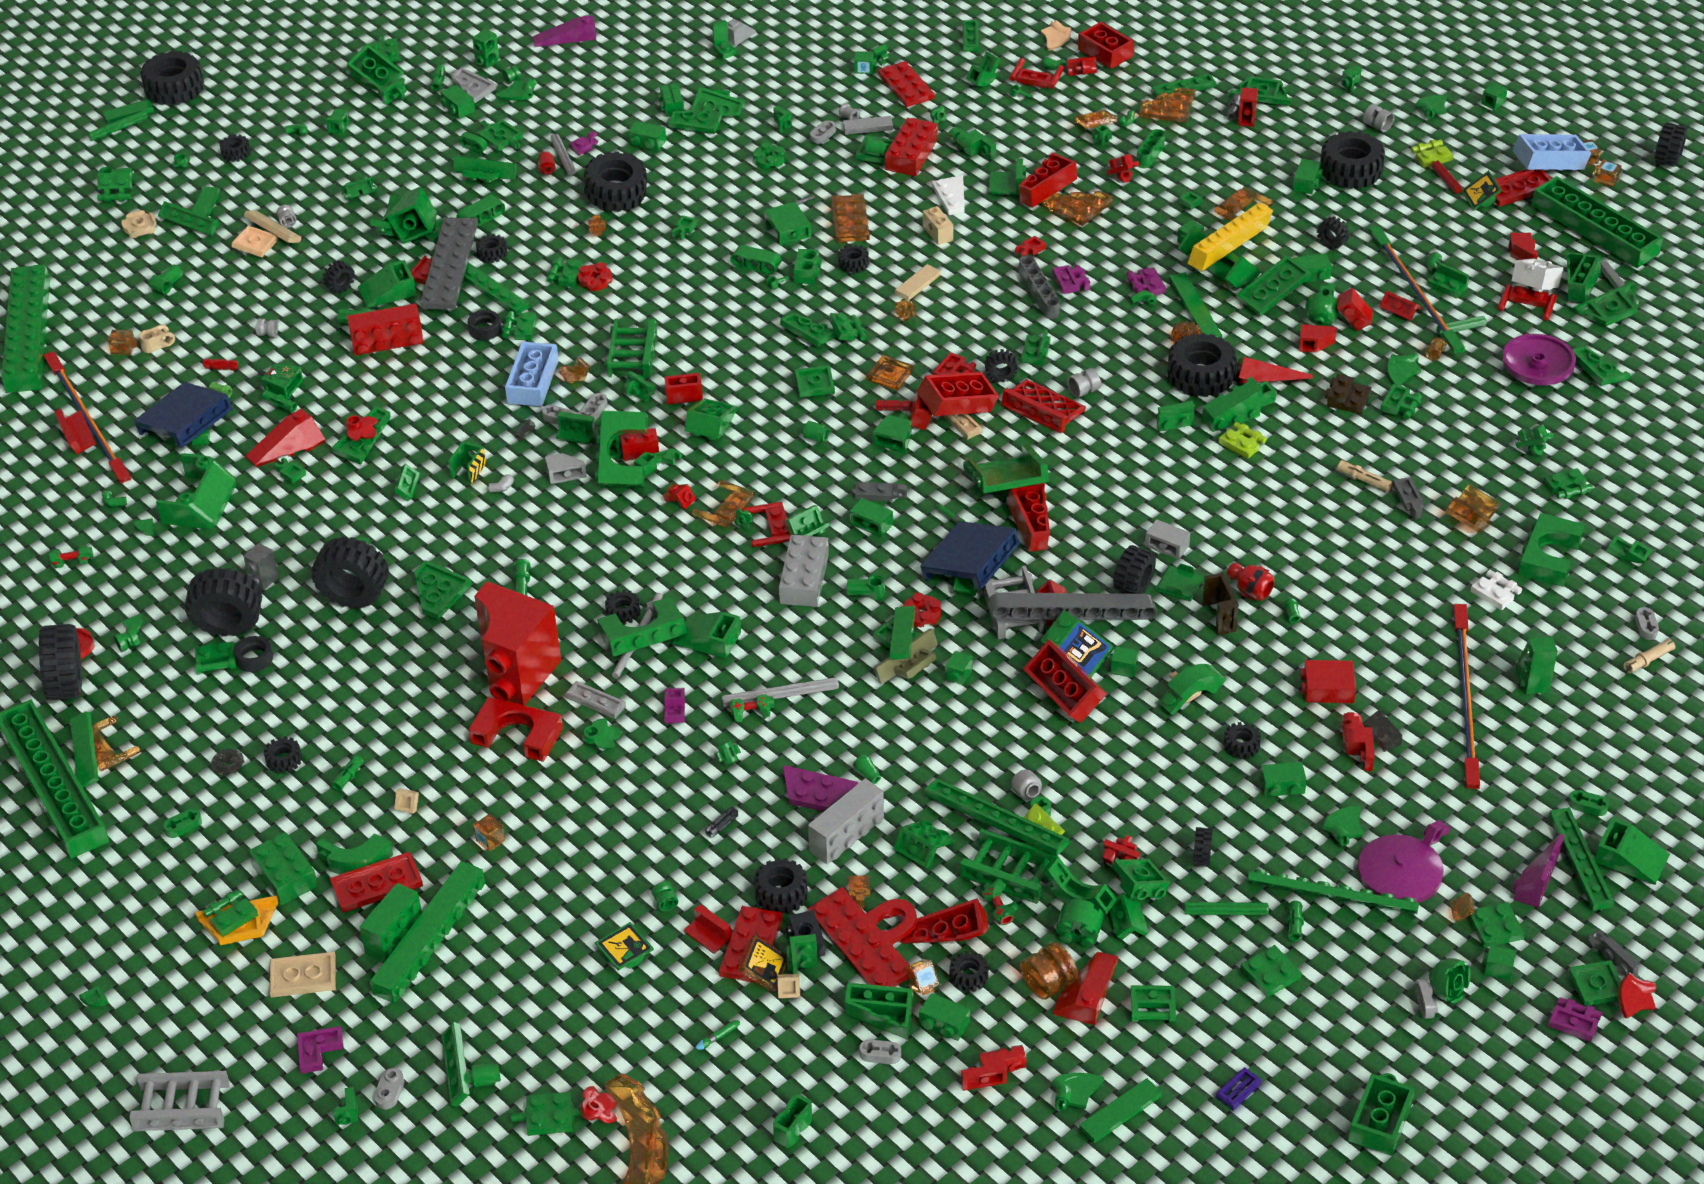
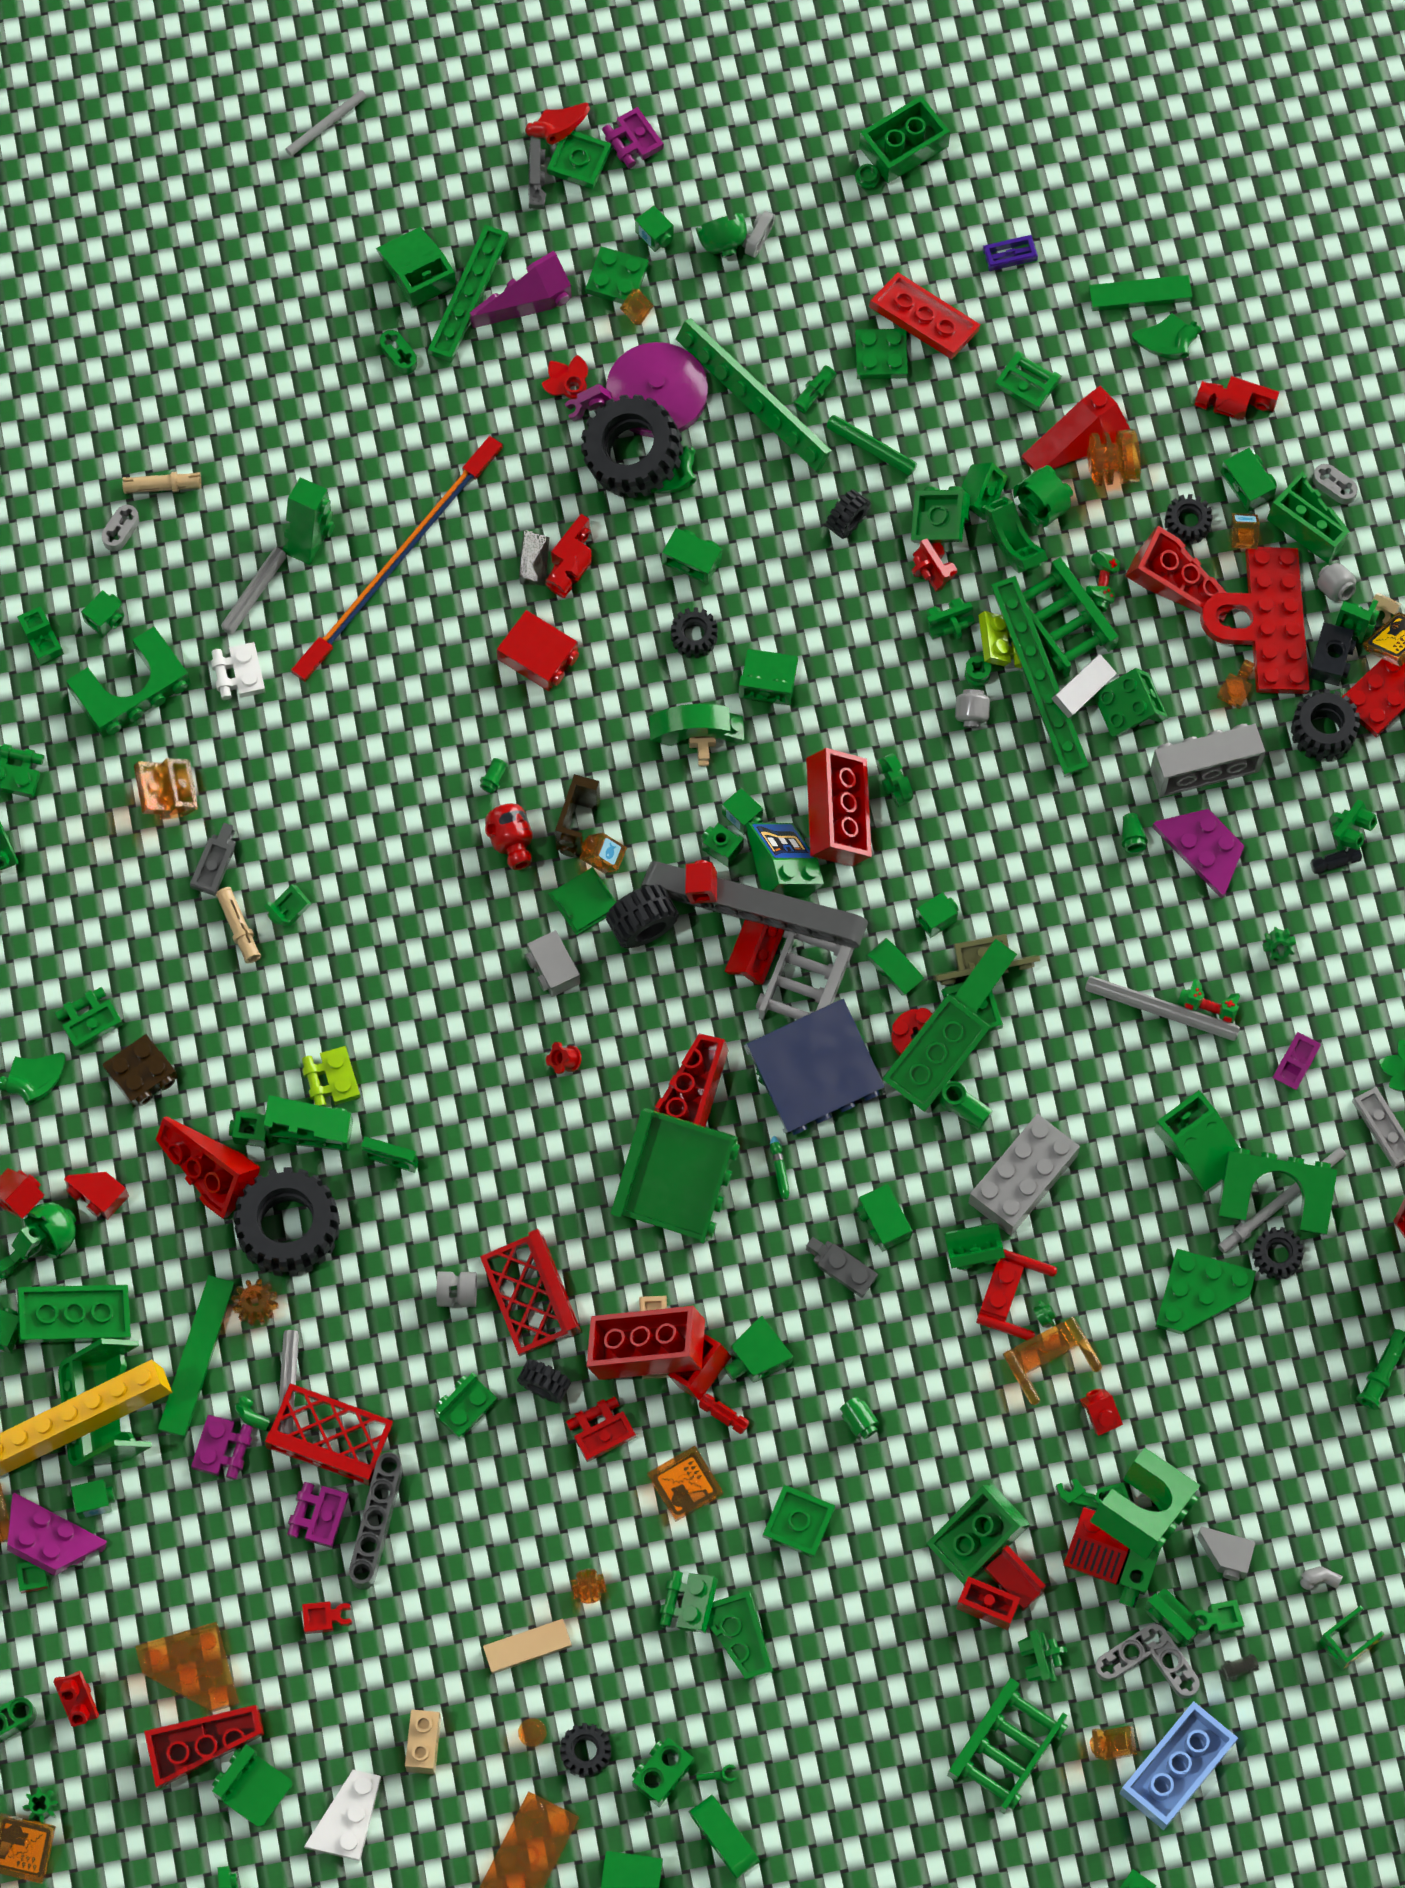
camera: 150 degrees left, 25 degrees up
none -> magenta wing [7,1493,107,1576]
none -> green brick [81,590,124,637]
none -> light grey axle [221,547,286,634]
none -> green bracket [264,884,312,926]
none -> red fence [265,1383,393,1486]
none -> light grey axle [278,1330,299,1434]
none -> clear orange plate [518,1718,547,1747]
none -> red plate [541,355,588,399]
none -> red brick [546,1042,582,1074]
none -> clear orange brick [579,832,627,873]
none -> black tyre [581,394,683,498]
none -> red brick [685,860,717,904]
none -> green brick [701,823,744,867]
none -> green bracket [739,649,798,705]
none -> green slope [866,938,924,996]
none -> red plate [869,272,981,360]
none -> green plate [876,753,913,807]
none -> green plate [882,994,991,1112]
none -> green hips [926,597,975,640]
none -> red panel [985,1545,1046,1611]
none -> tile [1051,654,1117,718]
none -> green plate [1155,1249,1256,1335]
none -> green plate [1191,1599,1245,1634]
none -> light grey head [1317,563,1356,602]
none -> green hips [1330,800,1377,851]

